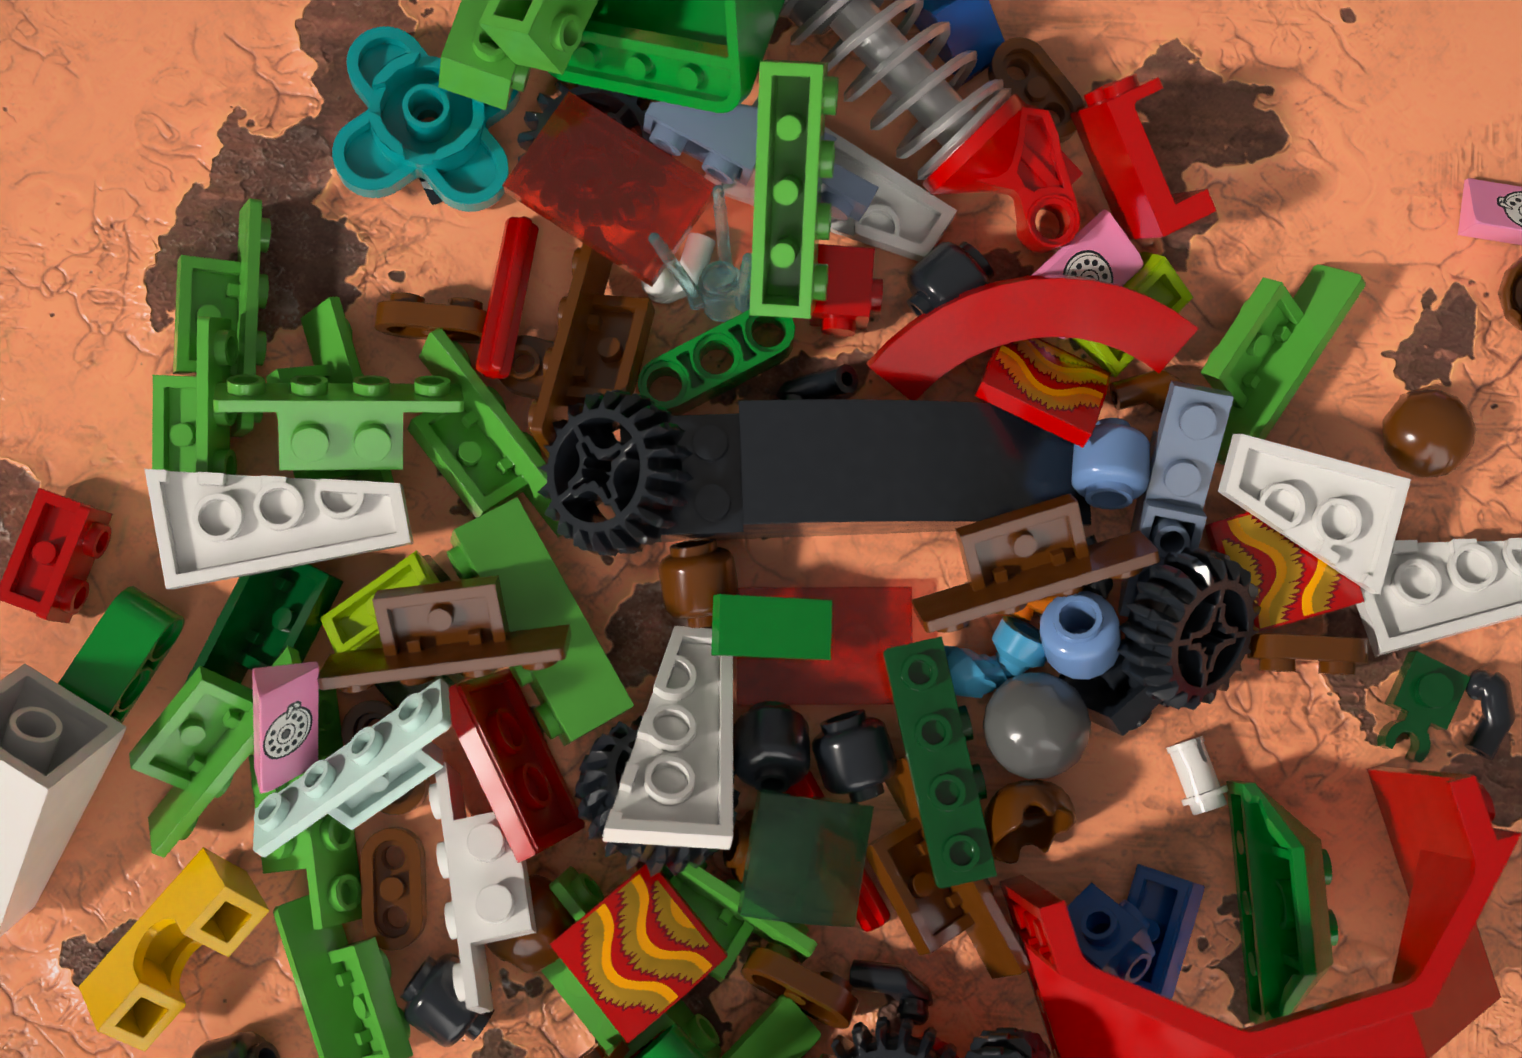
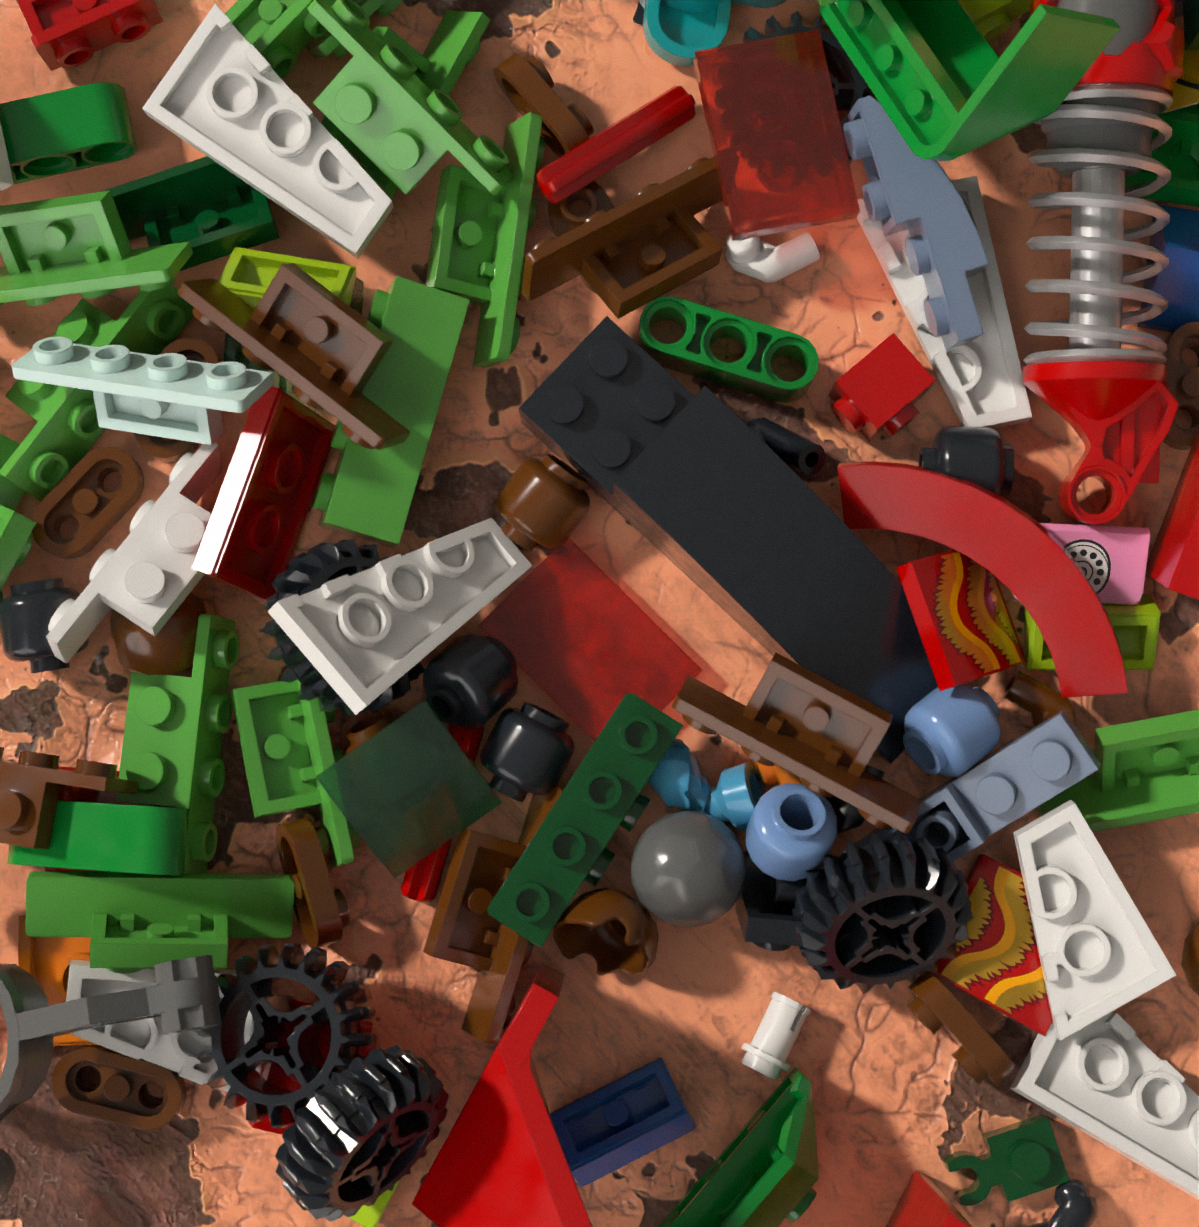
camera: 50 degrees right, 0 degrees up
bright pink slope [252,661,319,793] -> none
black gear [537,390,694,556] -> none
slope [550,864,728,1043] -> none
clear light blue plant [648,185,752,322] -> none
green tile [711,594,832,660] -> none
bright green brick [749,60,839,319] -> none
black arm [850,959,933,1025] -> none
blue brick [1067,882,1156,983] -> none

